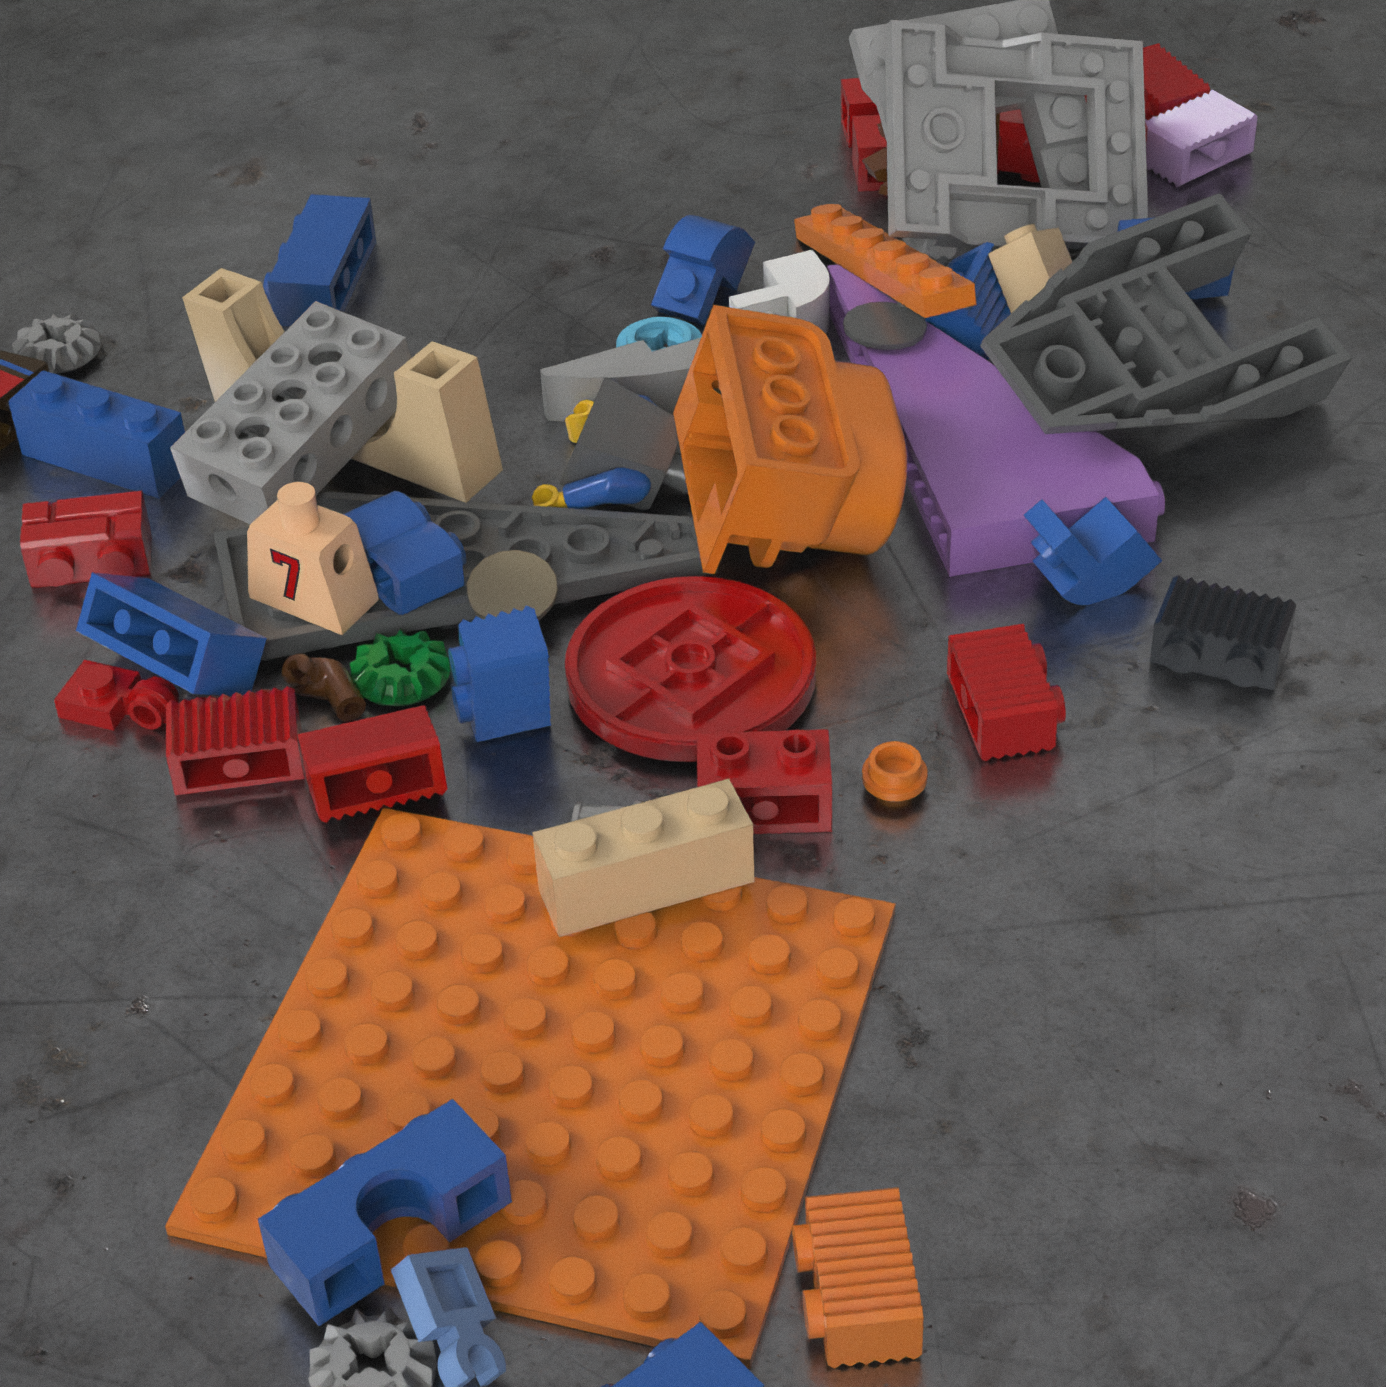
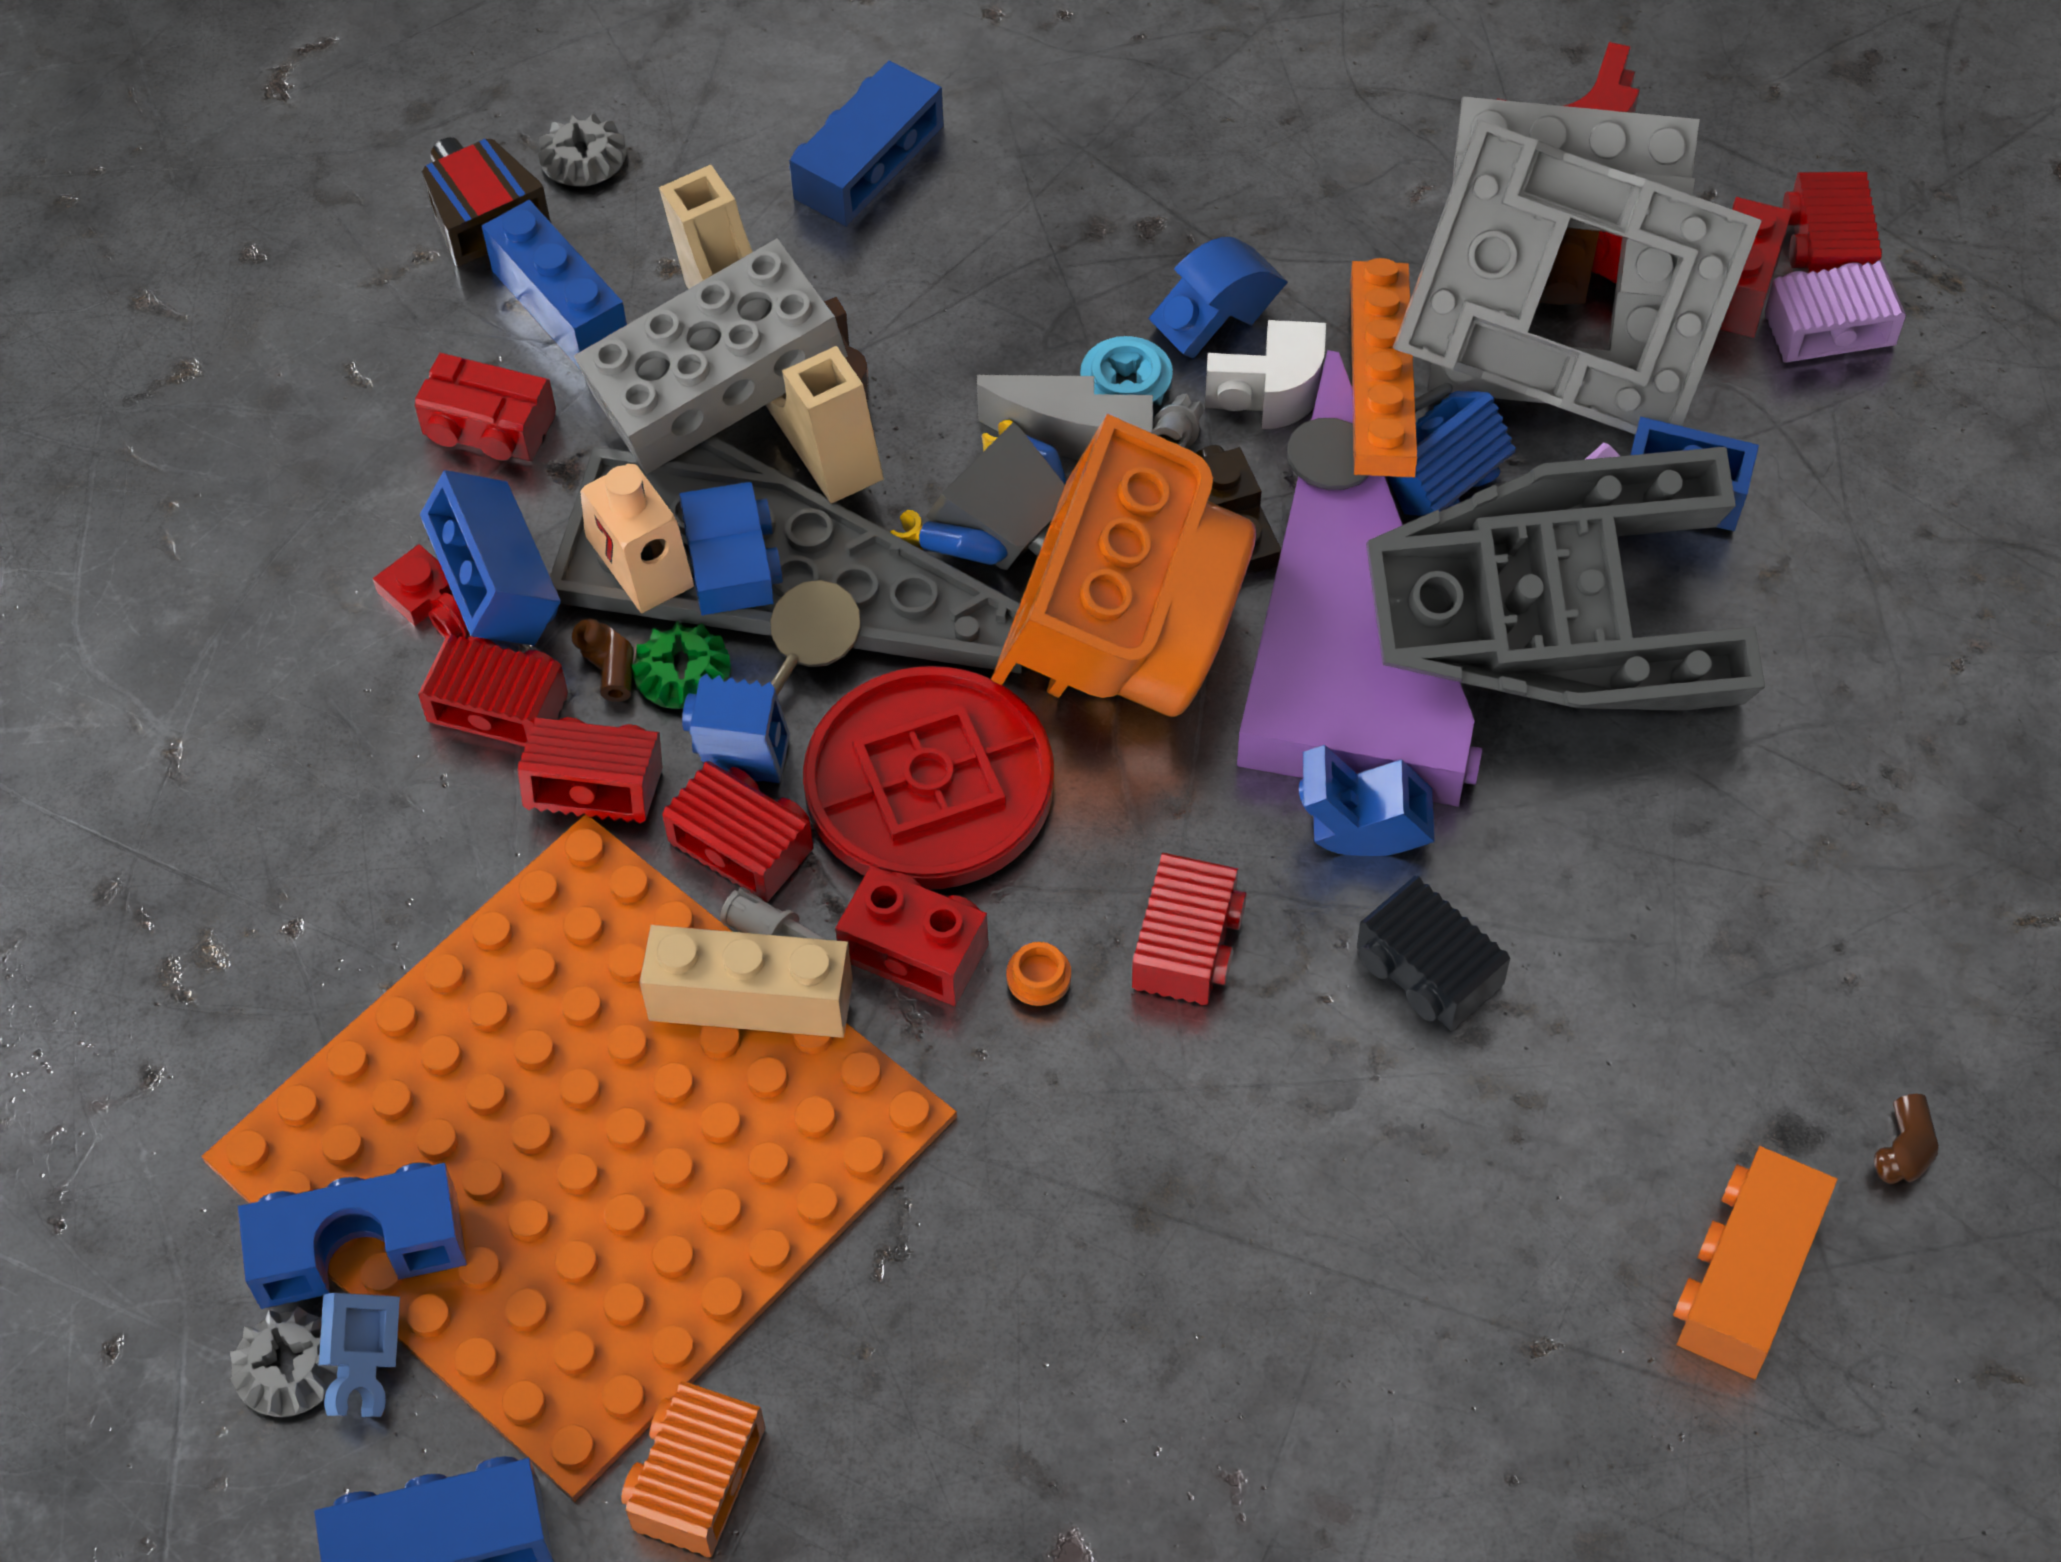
camera: 25 degrees right, 15 degrees up
tan brick [988,224,1072,313] -> none
none -> red brick [662,761,814,902]

